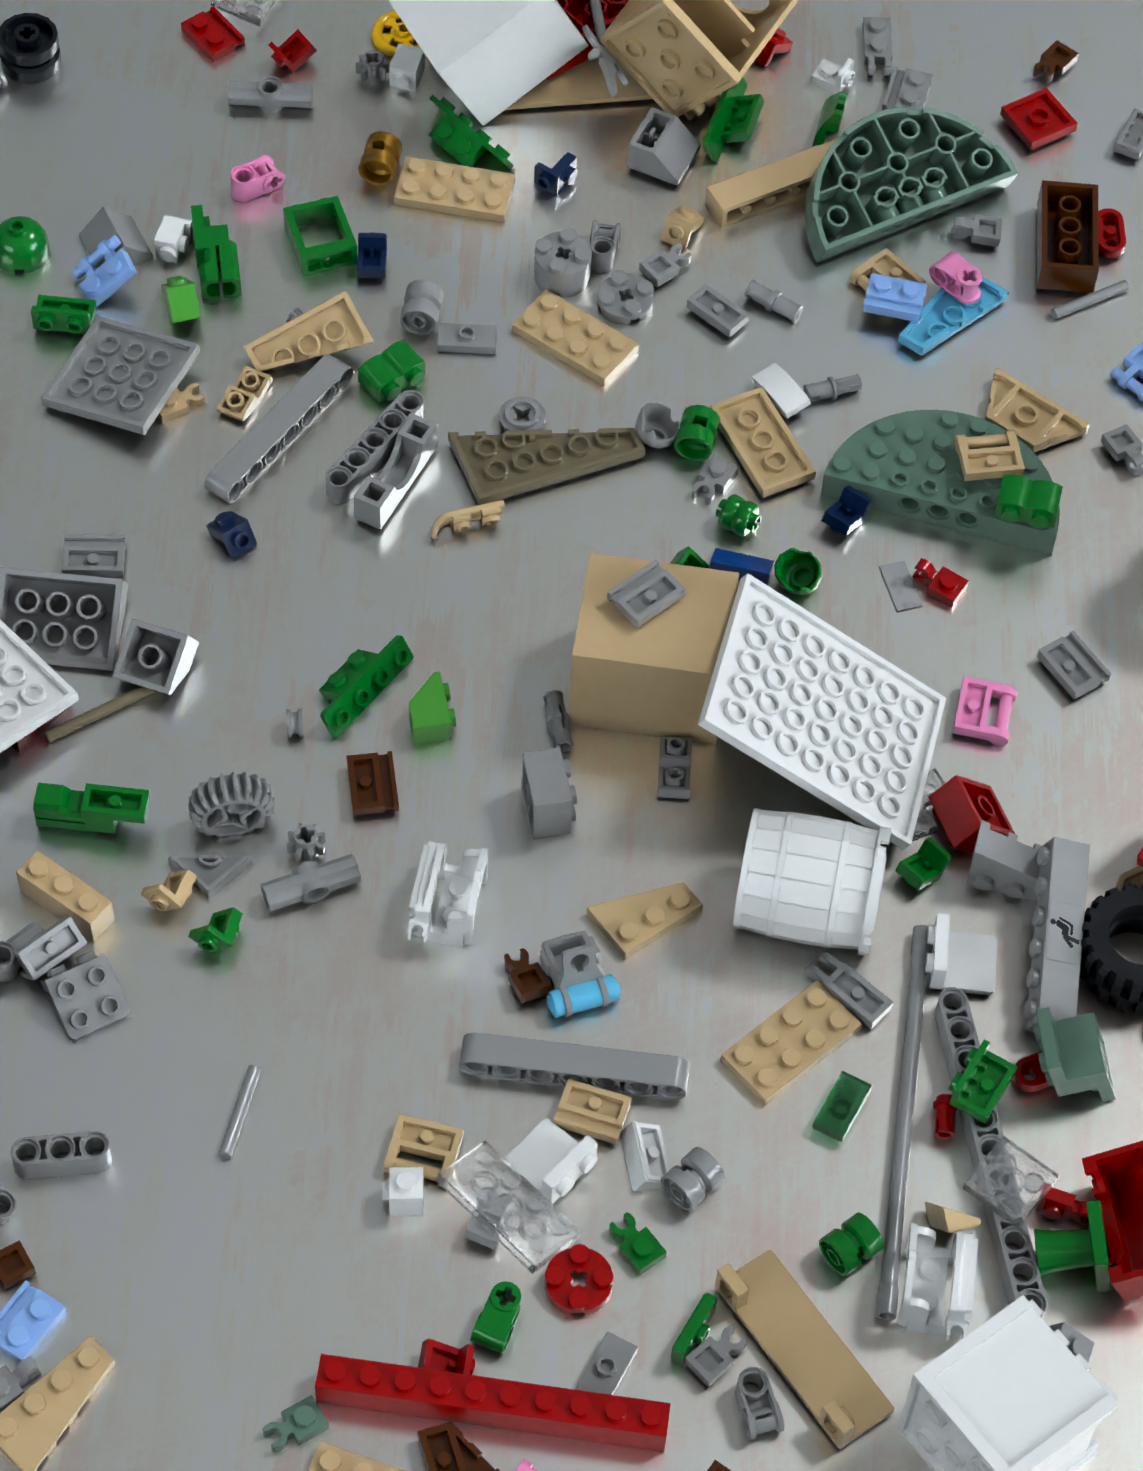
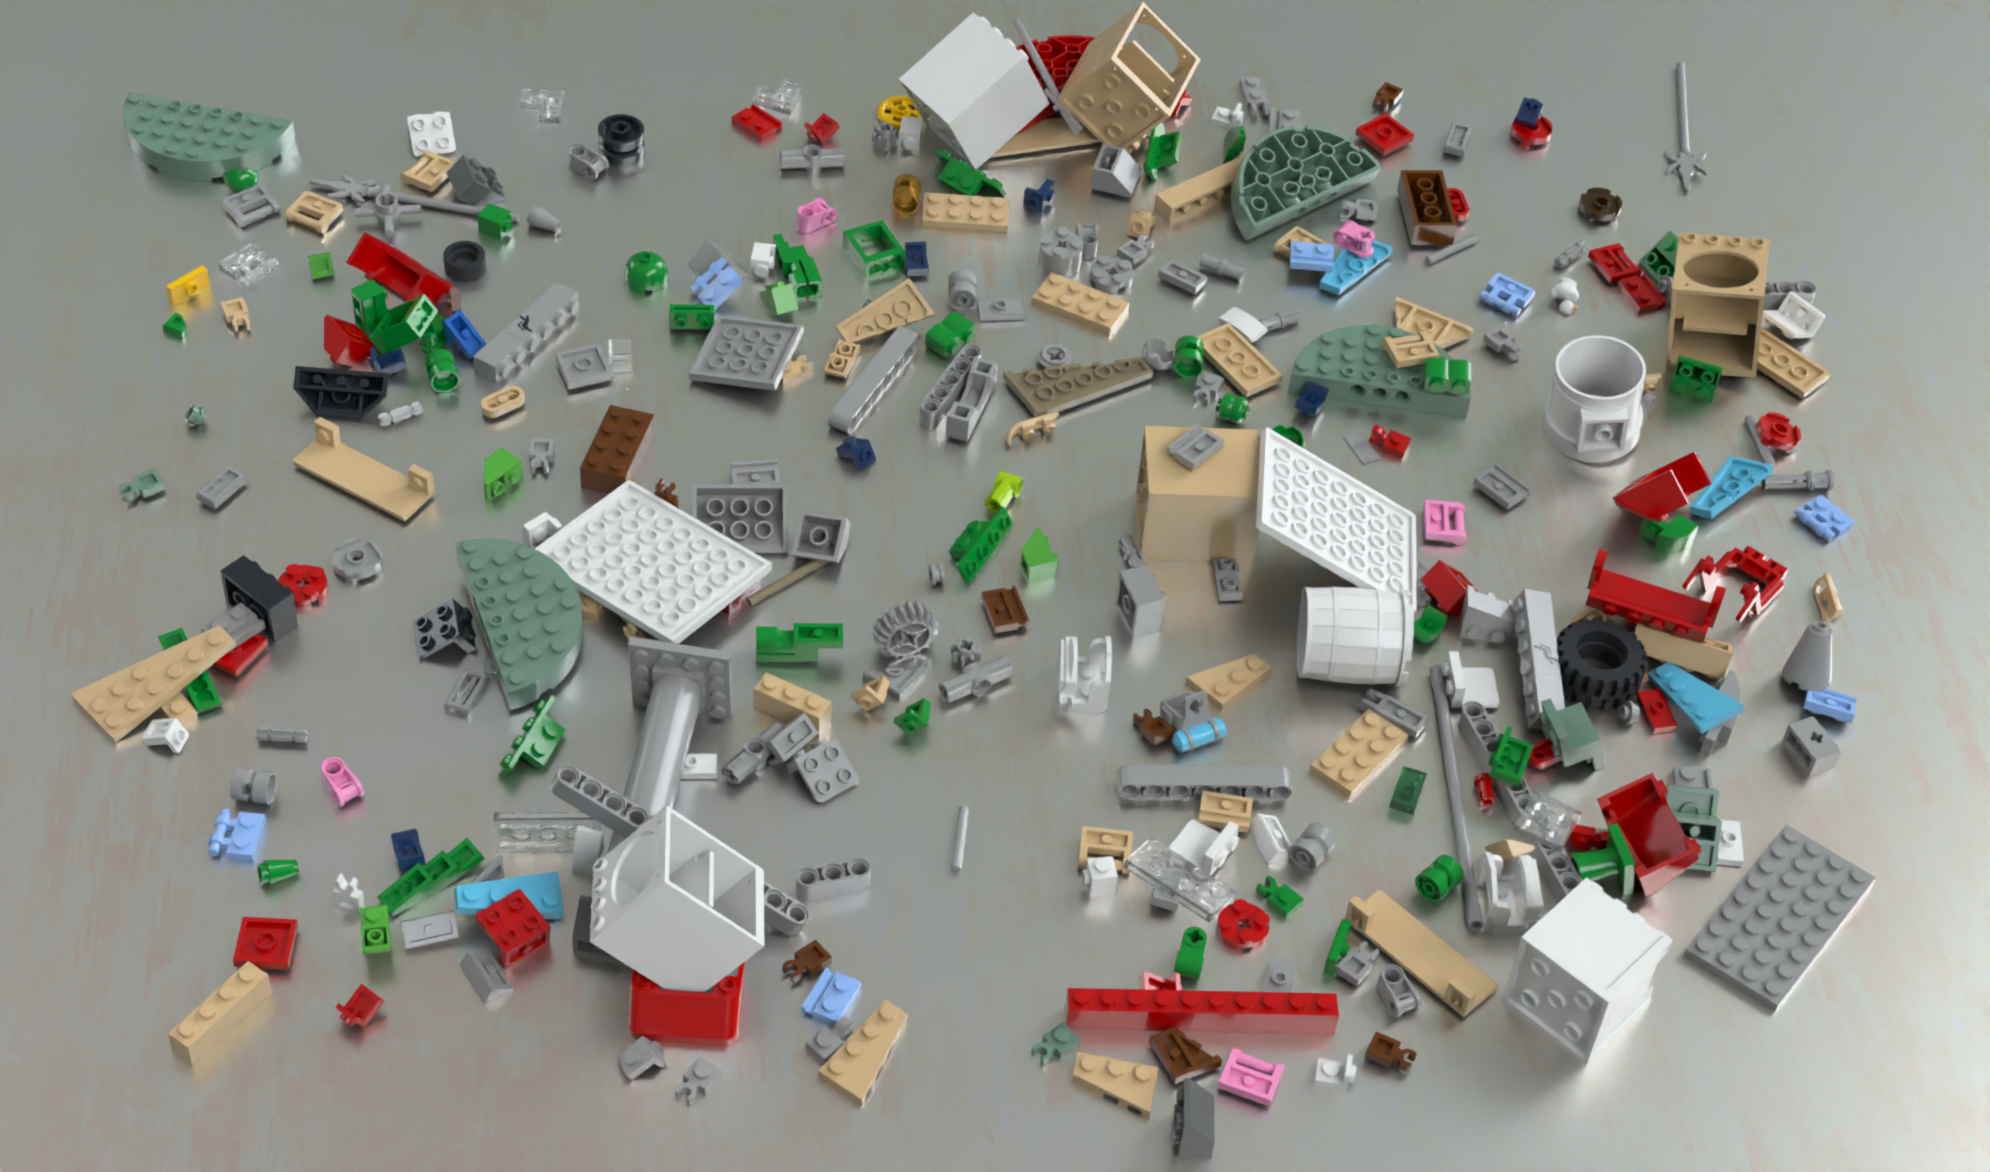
camera: 10 degrees left, 10 degrees down
none -> lime piece [984,470,1024,514]

